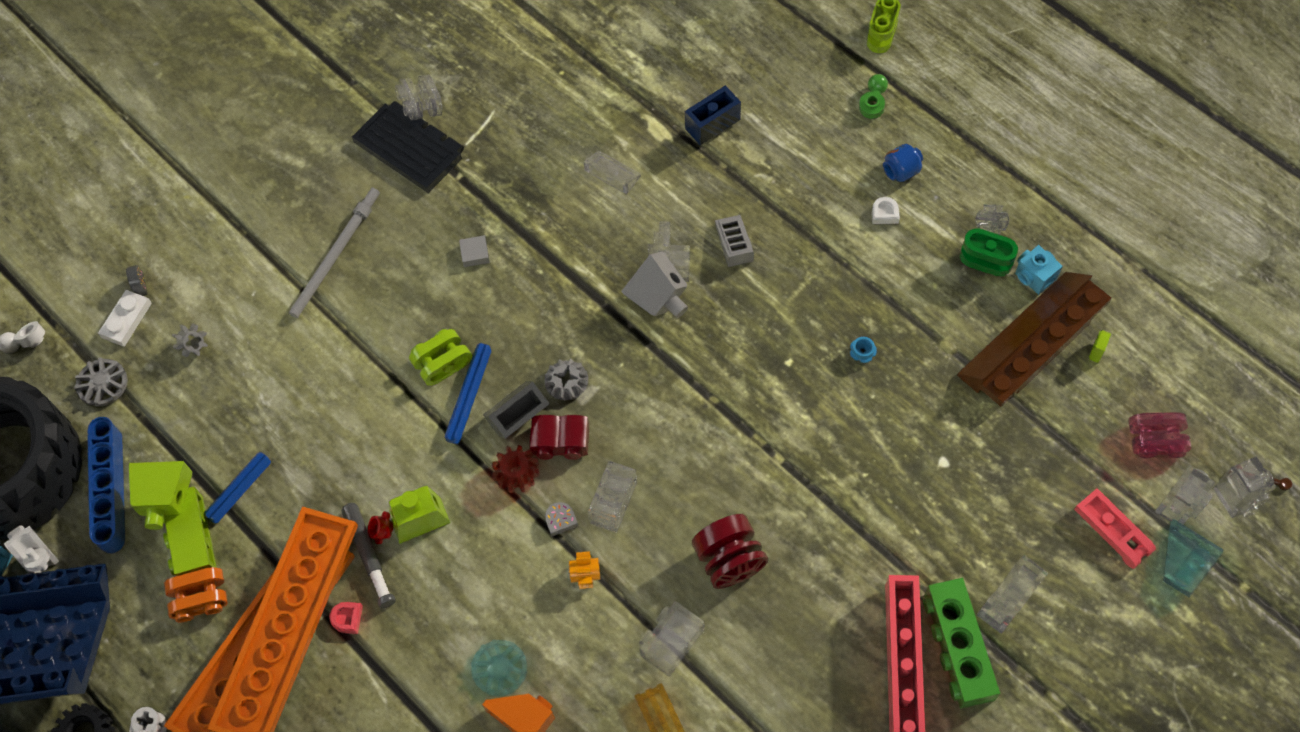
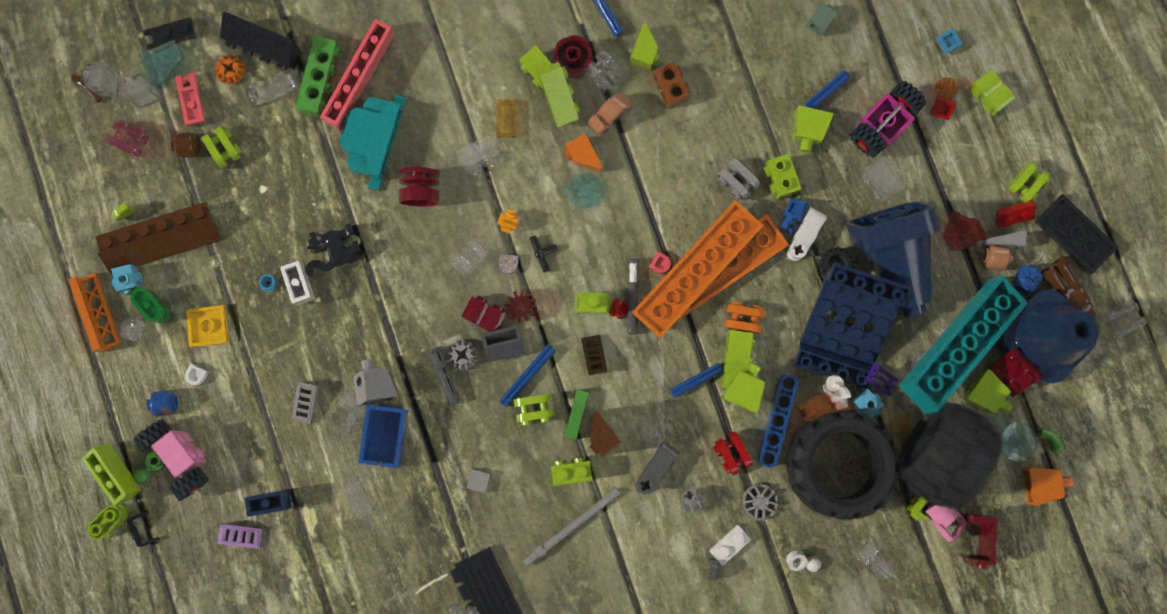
camera: 160 degrees left, 20 degrees up
none -> orange fence [68,273,122,352]
none -> lime brick [81,443,142,506]
none -> black piece [127,511,159,547]
none -> brick [134,419,209,501]
none -> black hinge [142,17,197,50]
none -> reddish brown head [171,133,201,158]
none -> yellow tile [186,305,229,348]
none -> lime brick [201,126,242,169]
none -> orange gear [214,54,245,84]
none -> lavender slope [217,523,263,549]
none -> black slope [220,11,302,72]
none -> white brick [280,261,315,306]
none -> black animal [305,223,365,277]
none -> teal brick [339,95,407,191]
none -> blue piece [358,405,409,468]
none -> dark grey pin [425,346,460,405]
none -> black piece [529,235,558,273]
none -> lime brick [551,457,592,486]
none -> bright green piece [565,390,589,439]
none -> dark brown slope [581,335,608,376]
none -> reddish brown slope [589,411,621,457]
none -> dark grey piece [636,441,680,494]
none -> red brick [713,431,753,476]
none -> clear orange brick [795,393,832,422]

